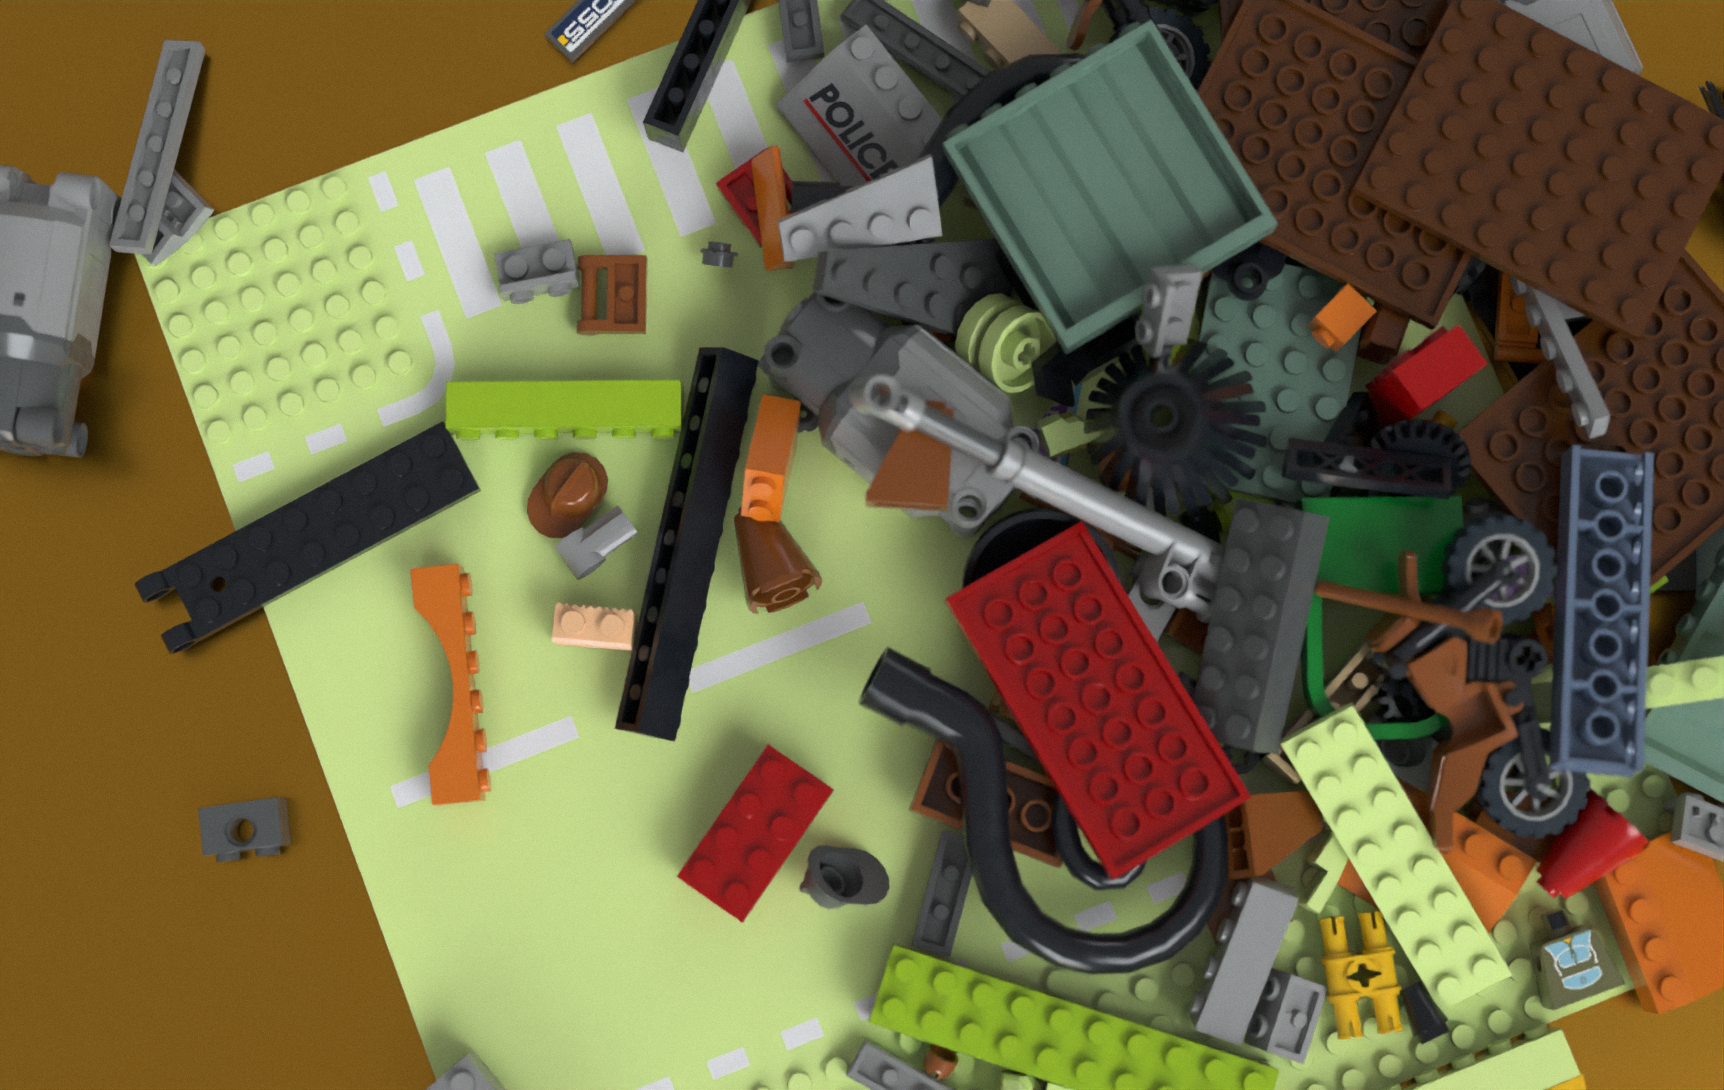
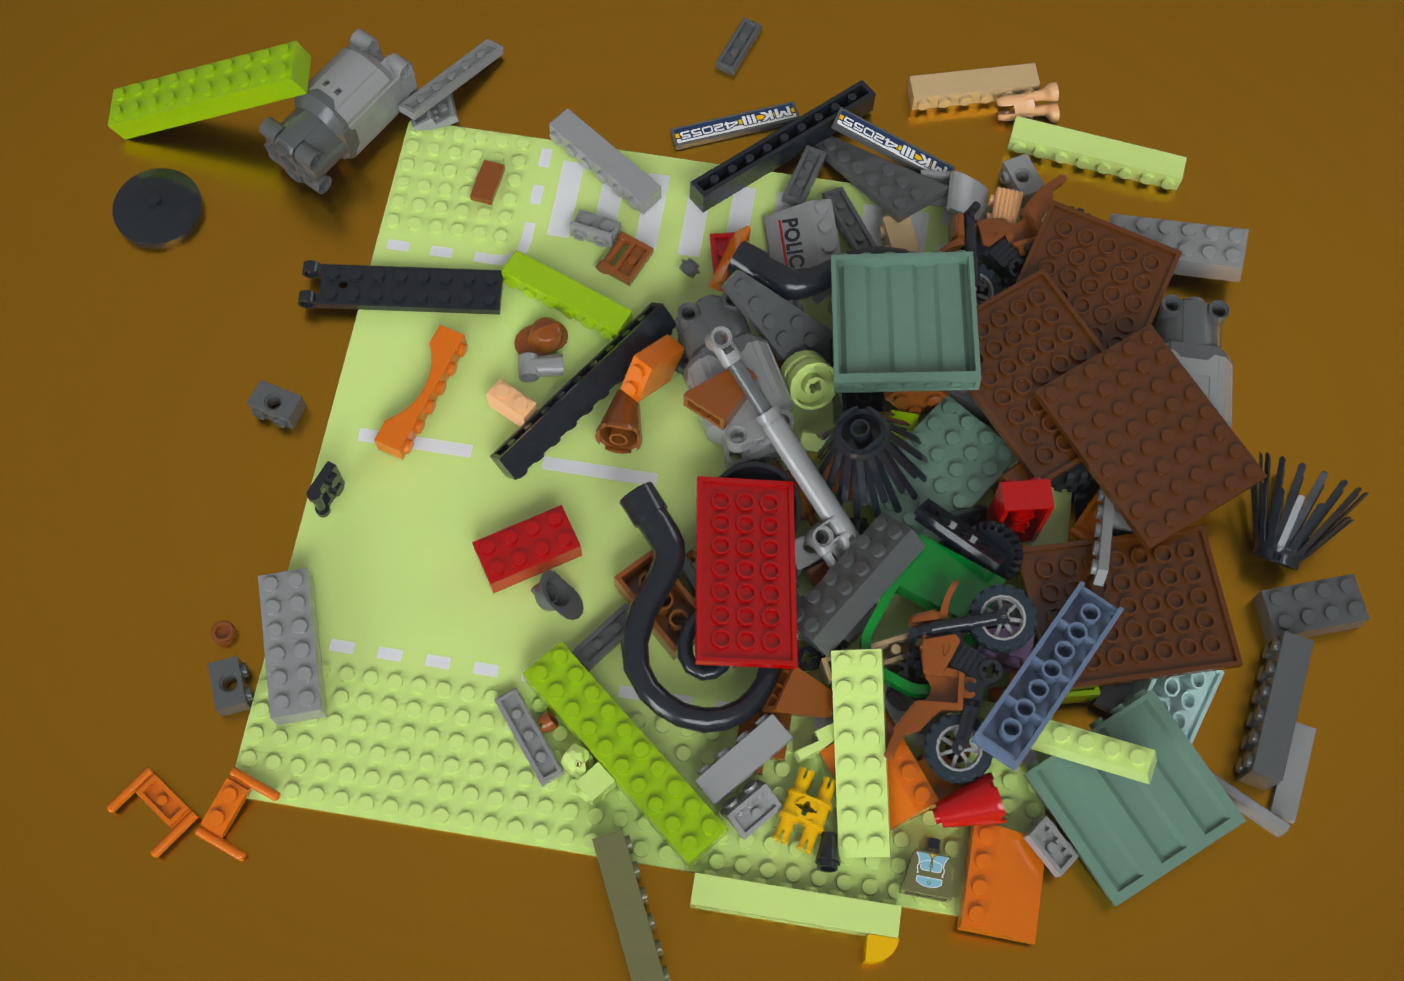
camera: 30 degrees right, 15 degrees down
light grey wing [777,154,942,262] -> none
black tile [1032,343,1075,408] -> none
light grey bracket [1135,265,1202,358] -> none
black plate [1211,242,1286,301] -> none
orange brick [1308,284,1377,352] -> none
dark orange piece [1314,581,1502,643] -> none
none -> black plate [306,461,345,518]
none -> dark orange tile [470,160,505,205]
none -> light grey brick [549,108,662,214]

